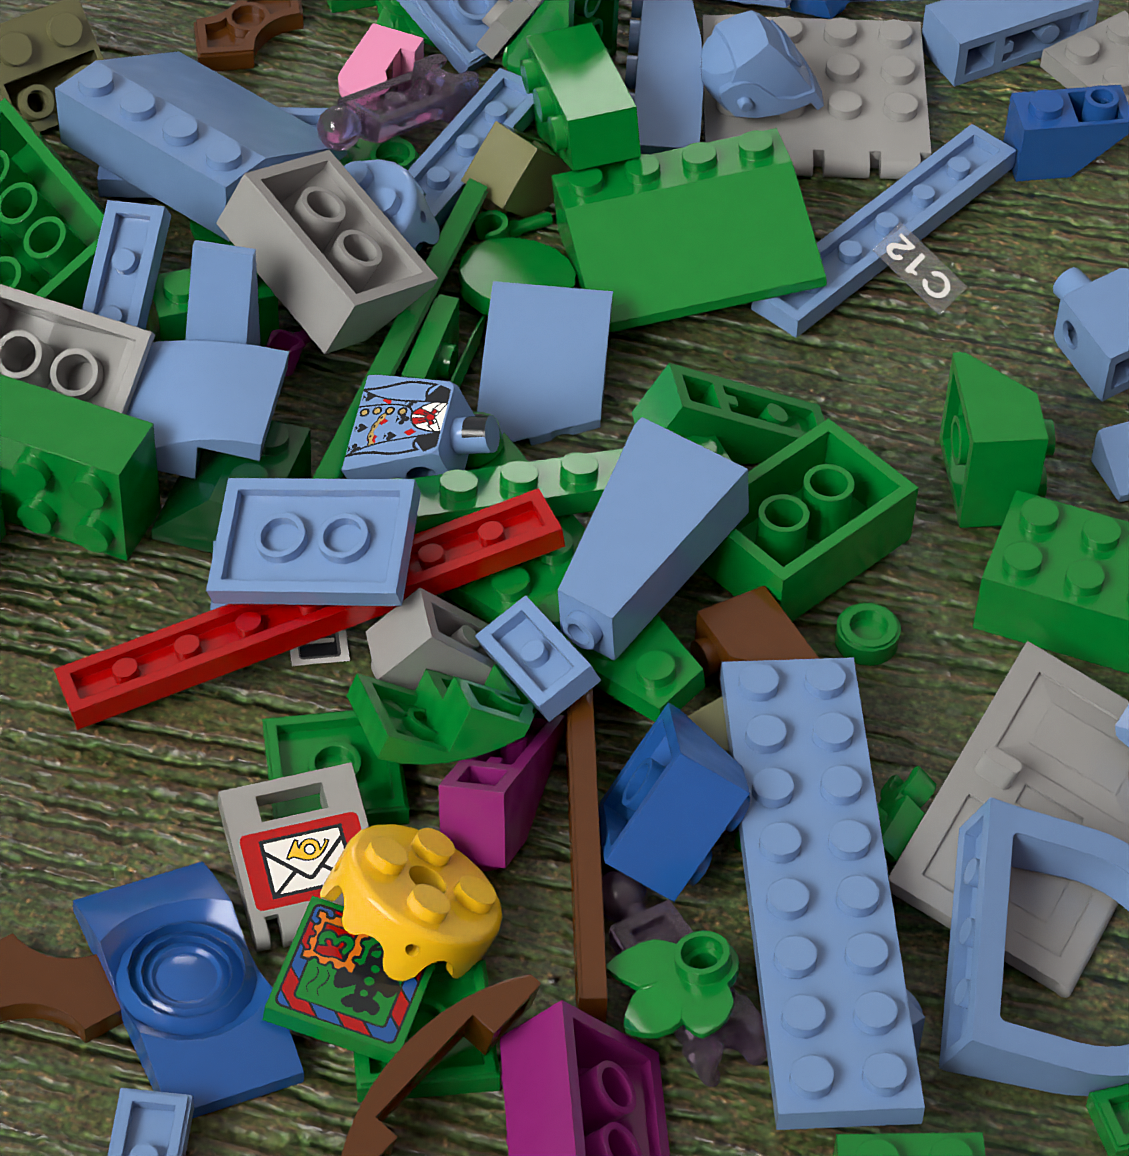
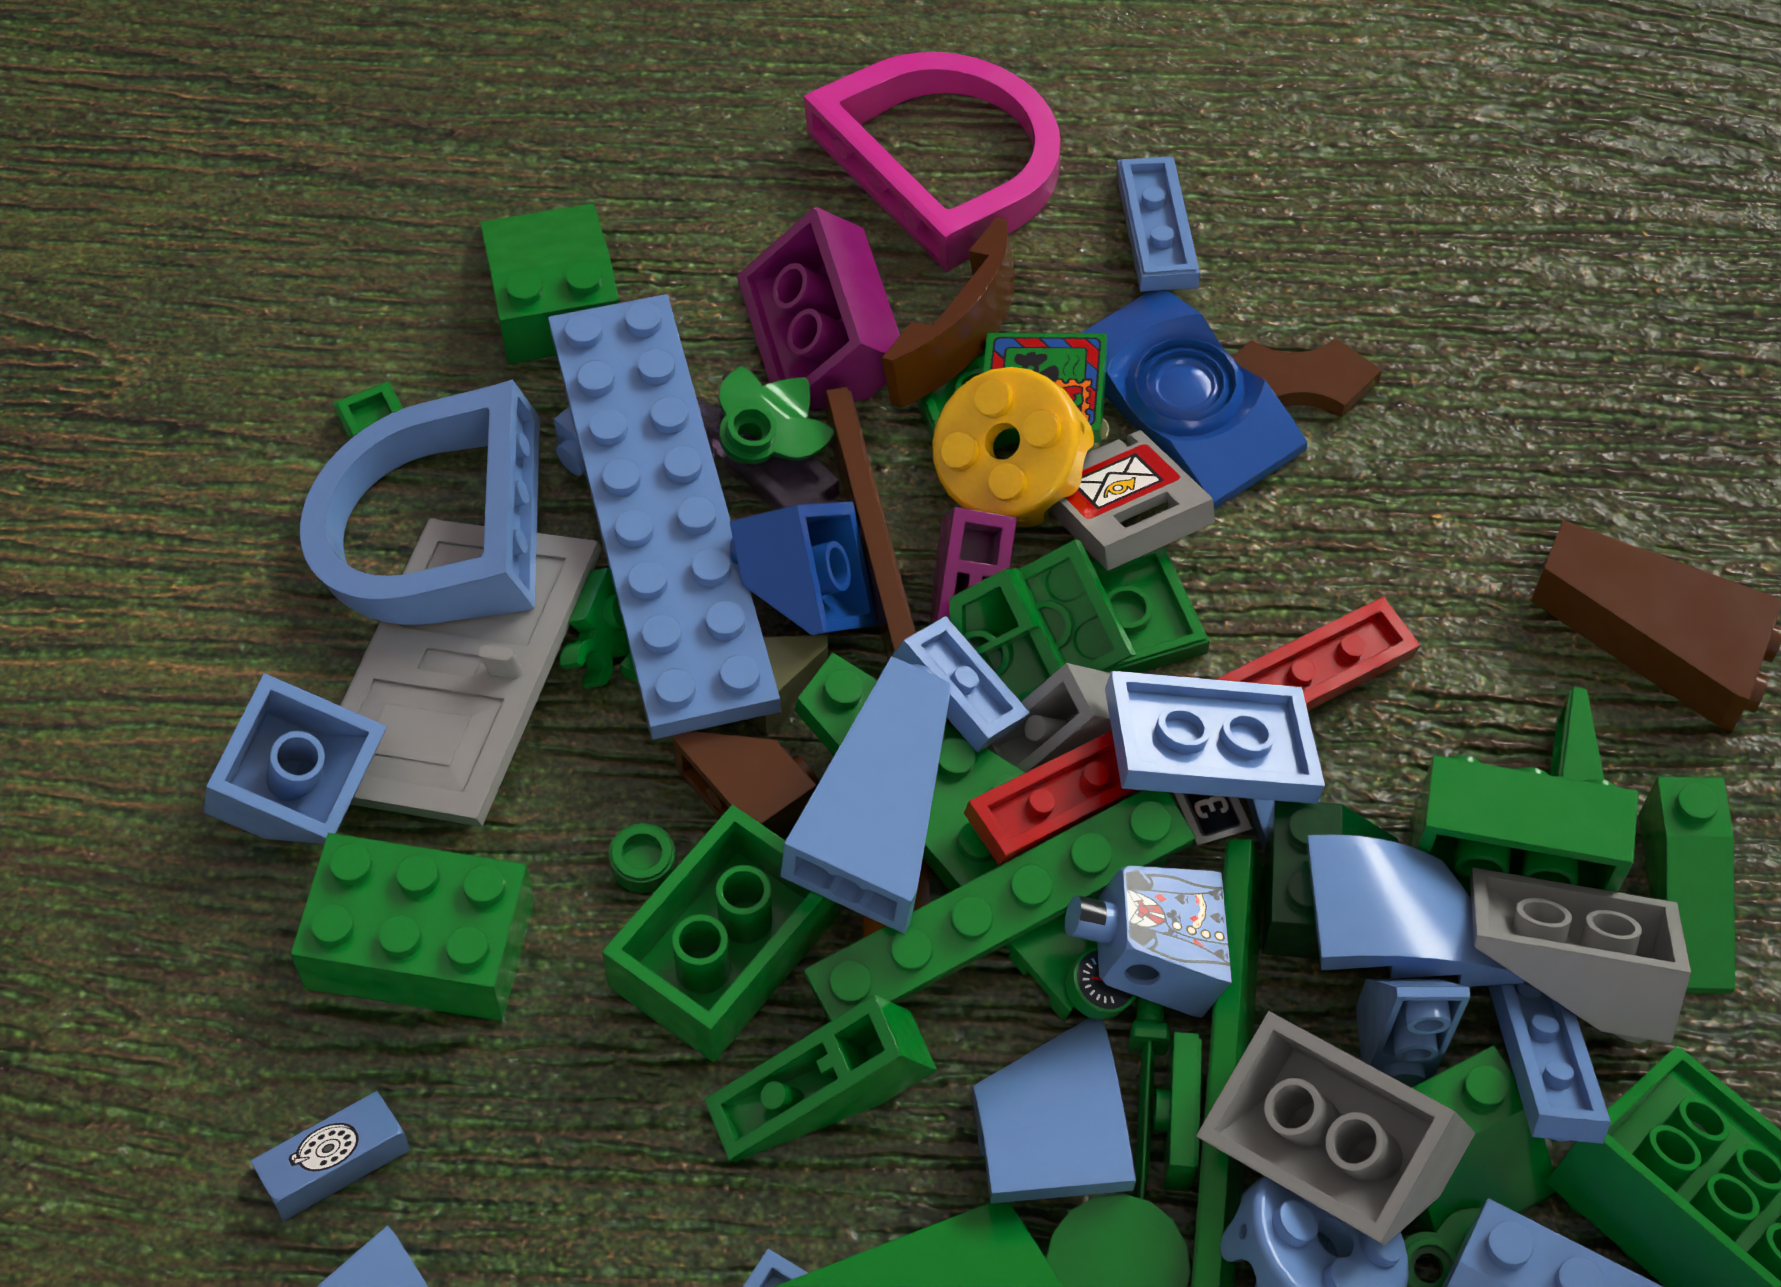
camera: 170 degrees right, 10 degrees up
green slope [939,352,1056,528] -> none

